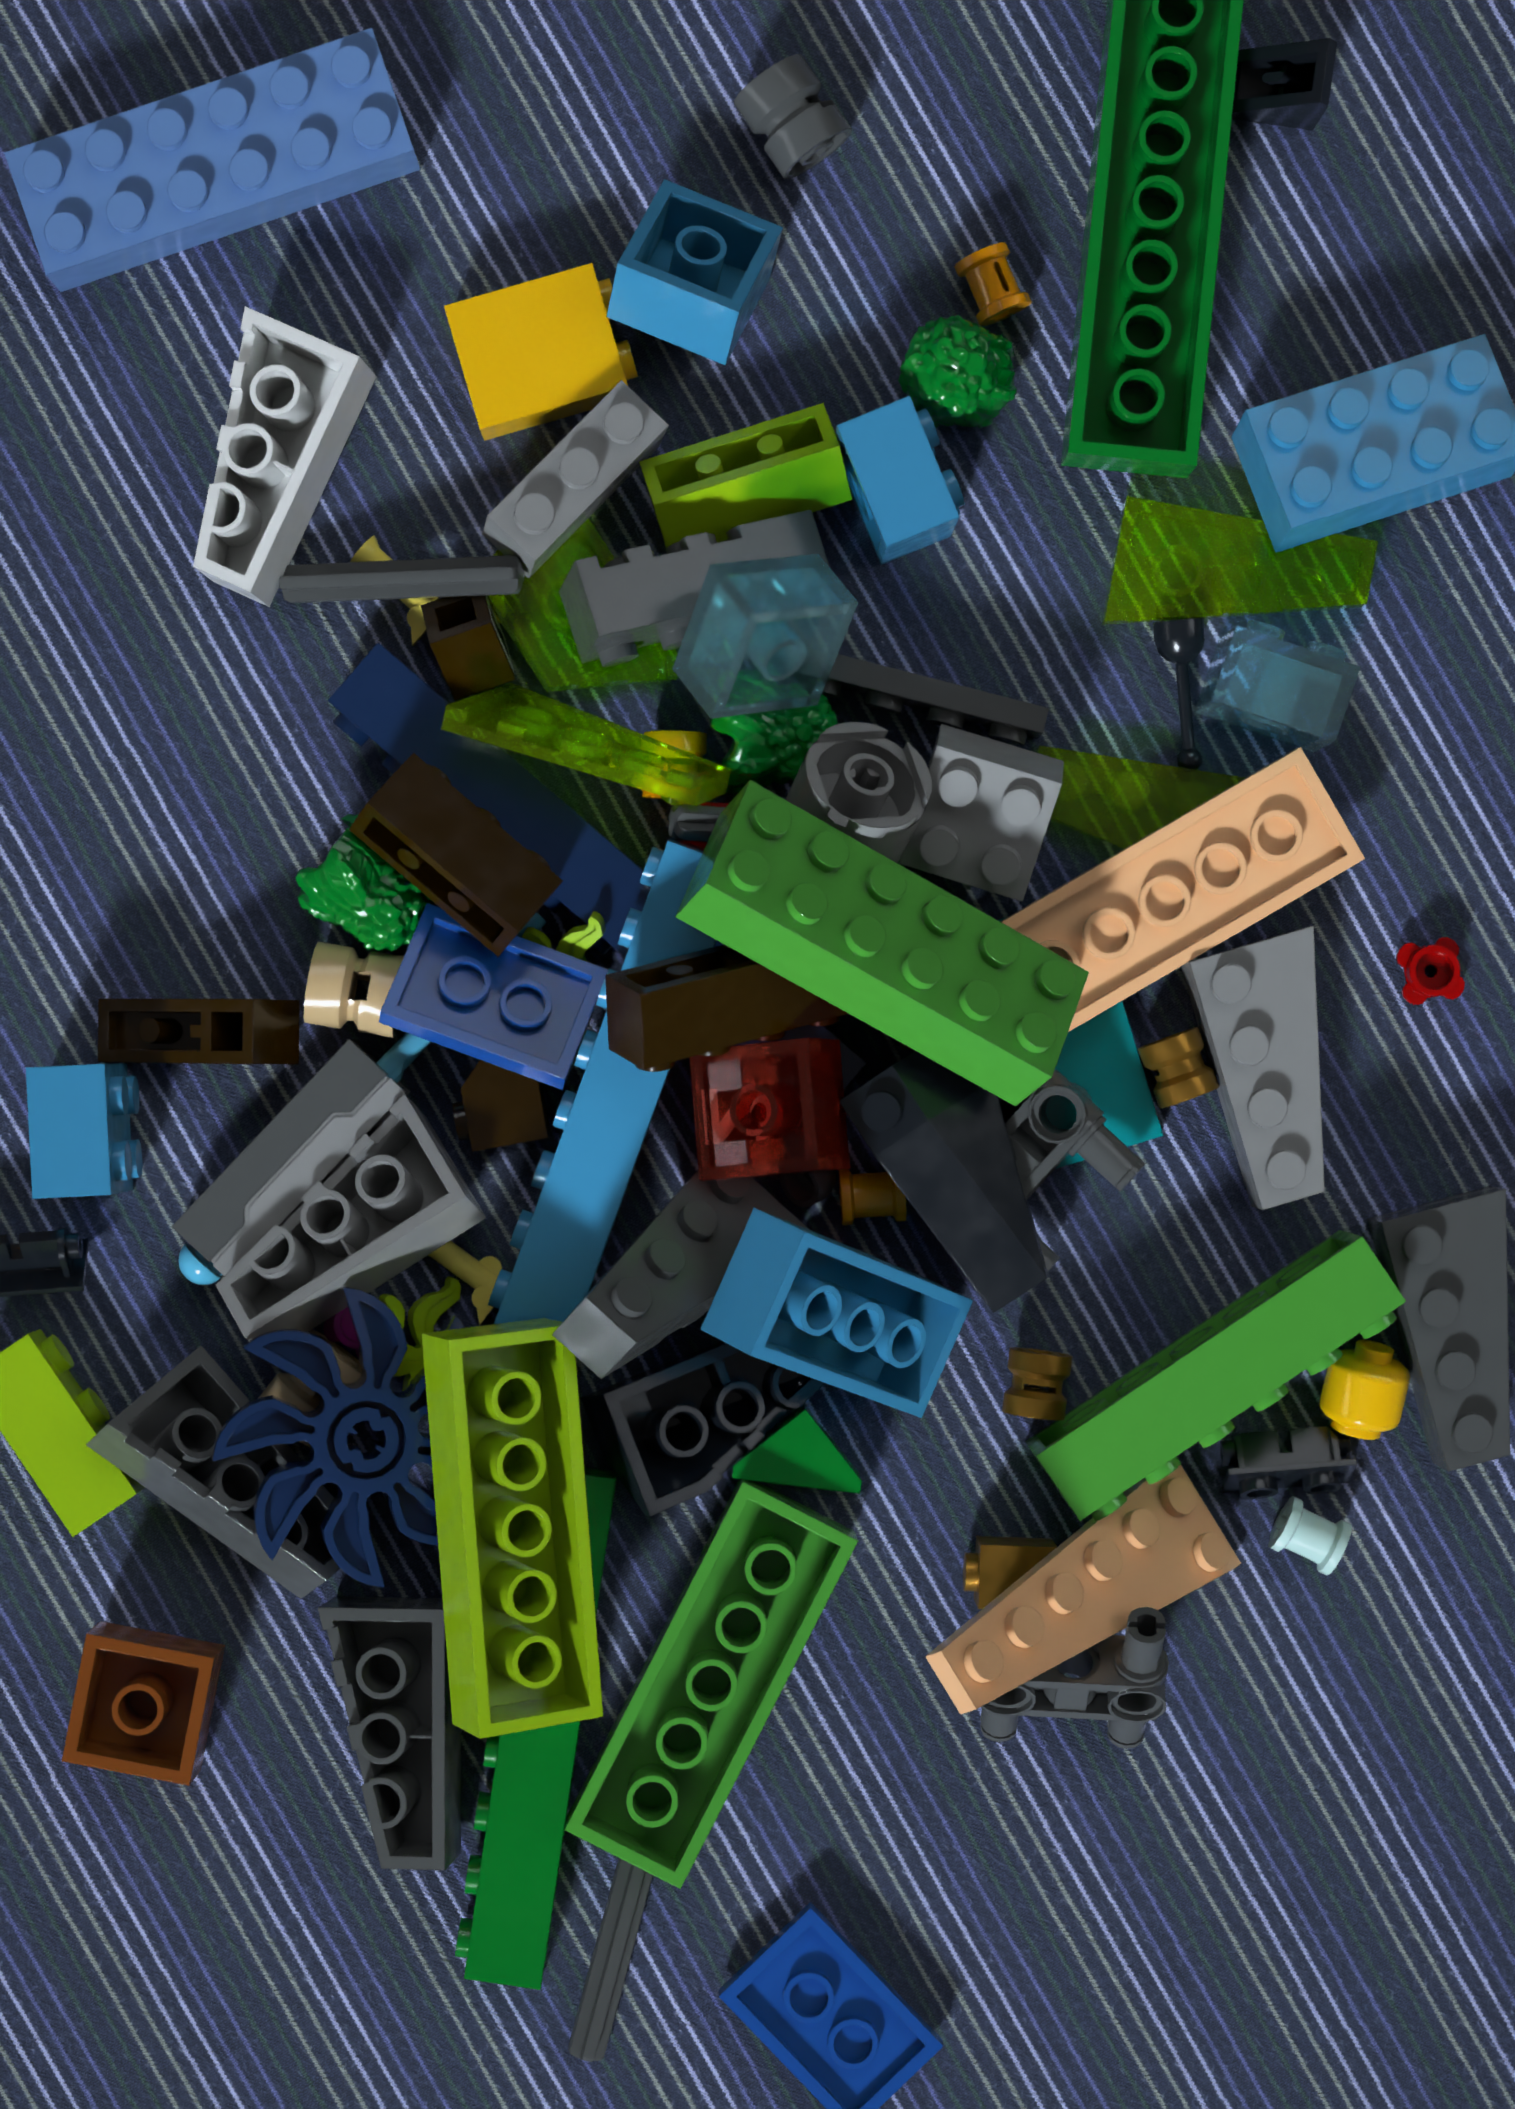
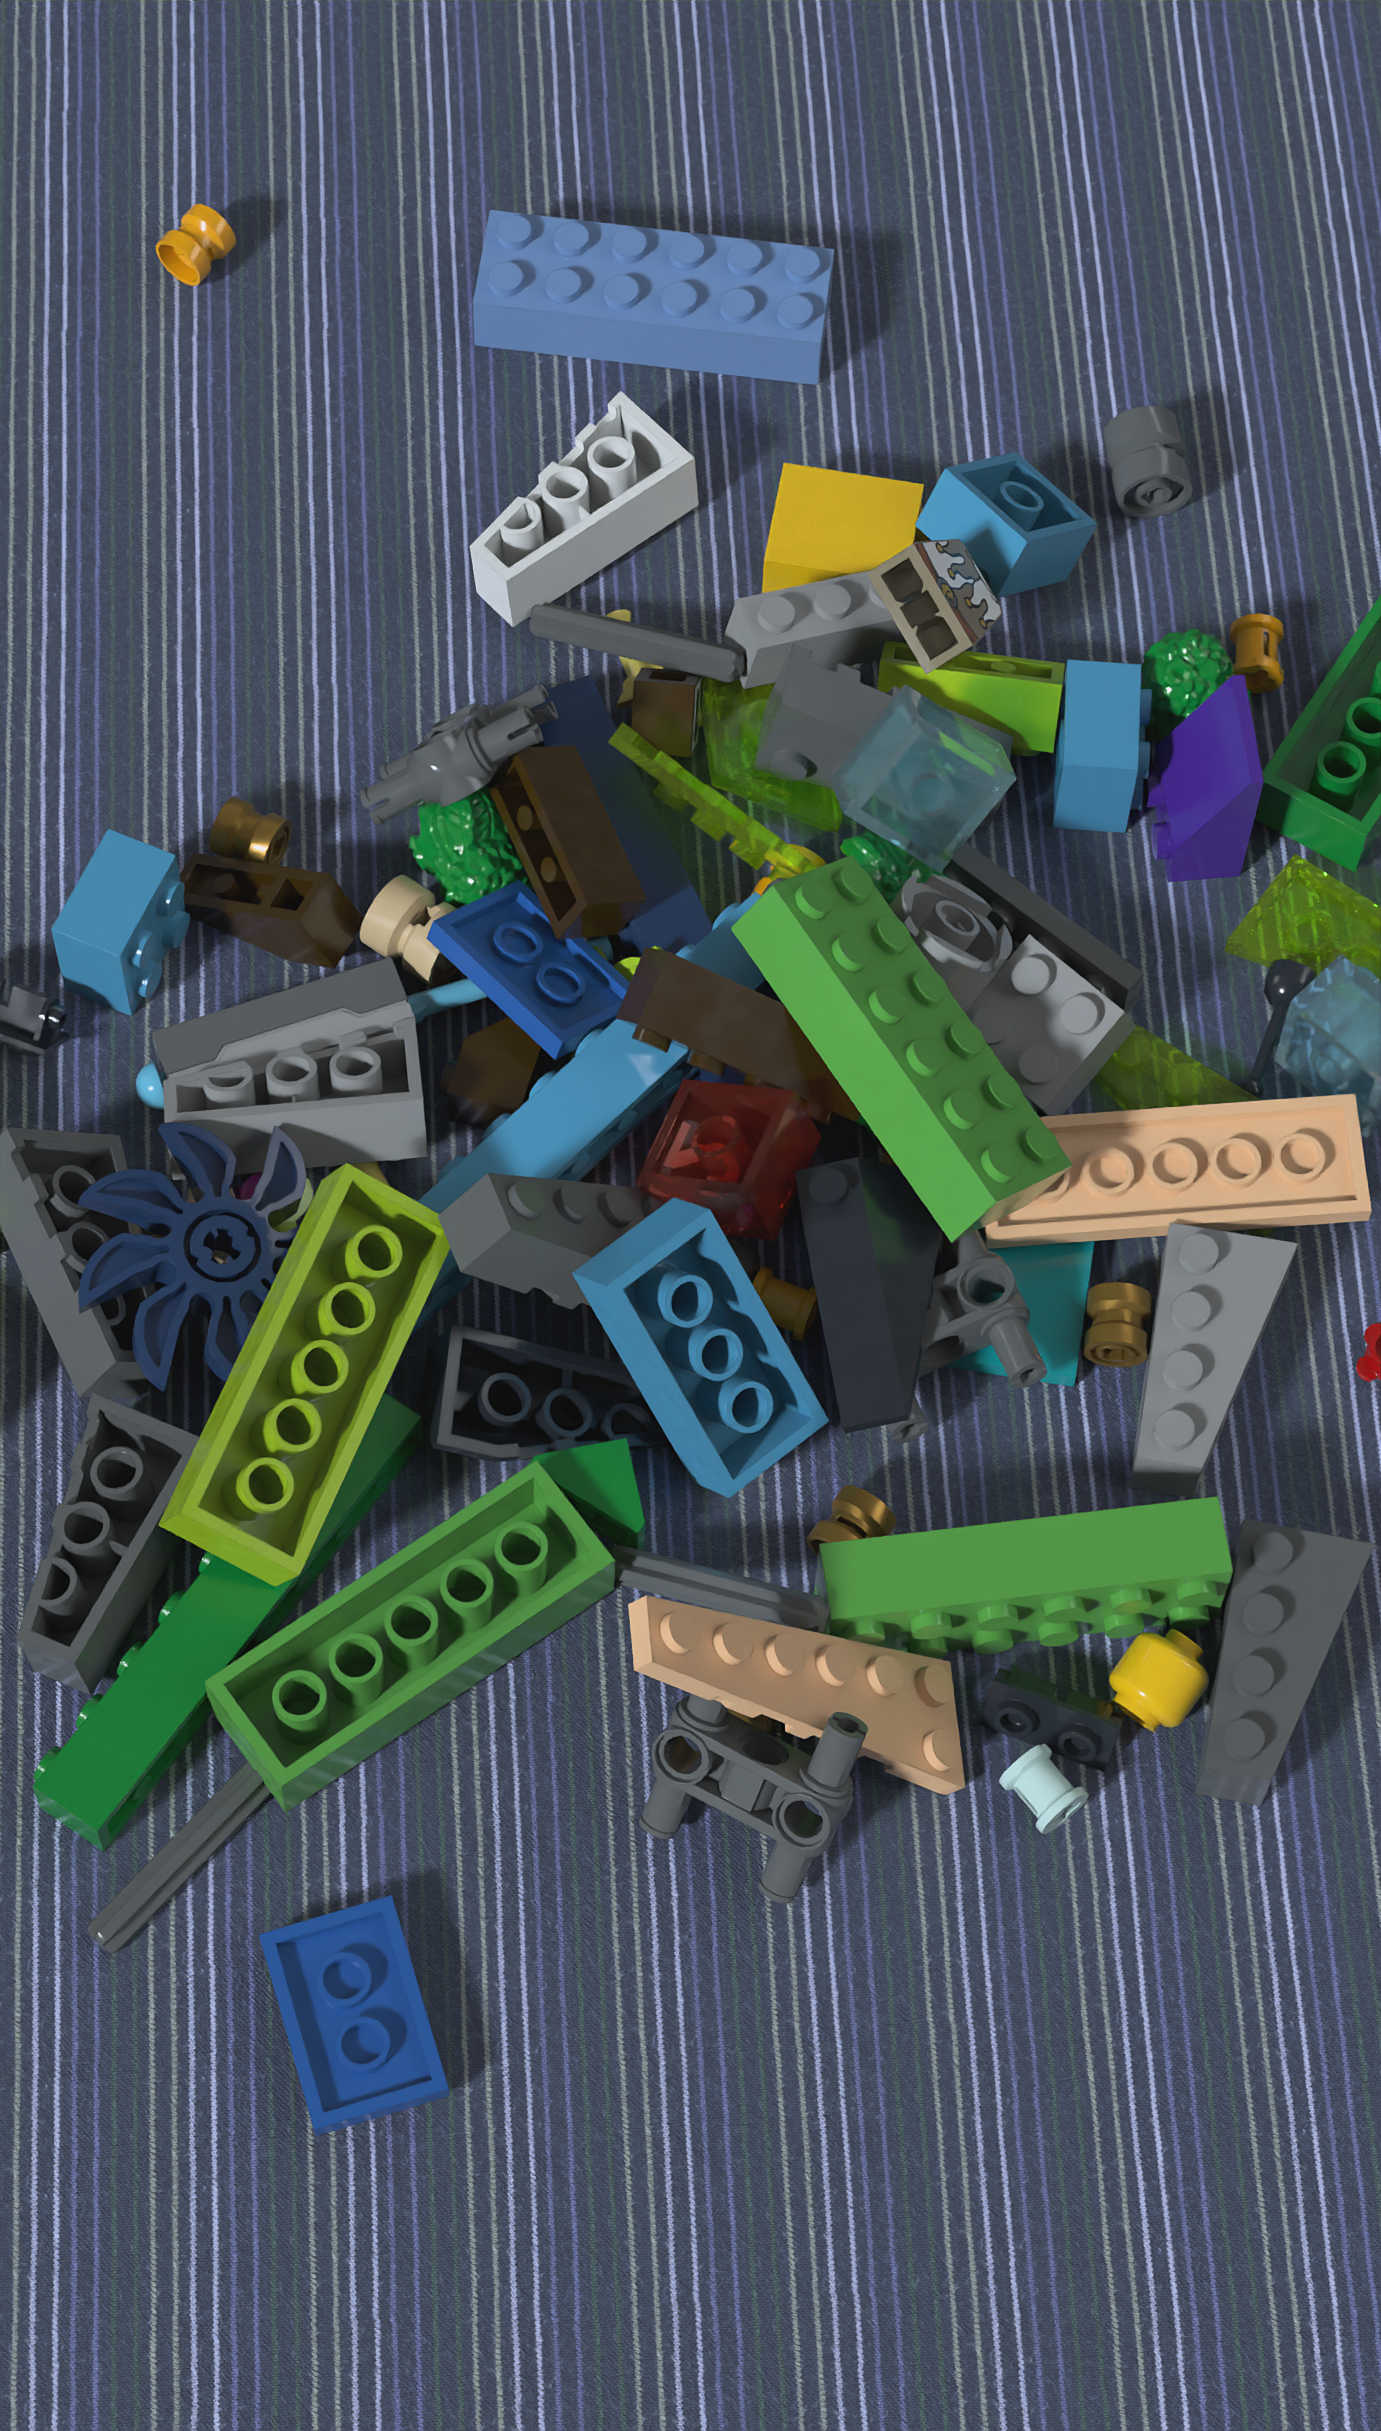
camera: 25 degrees right, 25 degrees down
none -> pearl gold wheel [209,796,292,865]
none -> dark grey piece [360,683,558,826]
none -> dark grey axle [609,1545,830,1633]
none -> dark tan torso [867,539,1002,674]
none -> dark purple slope [1143,675,1264,882]

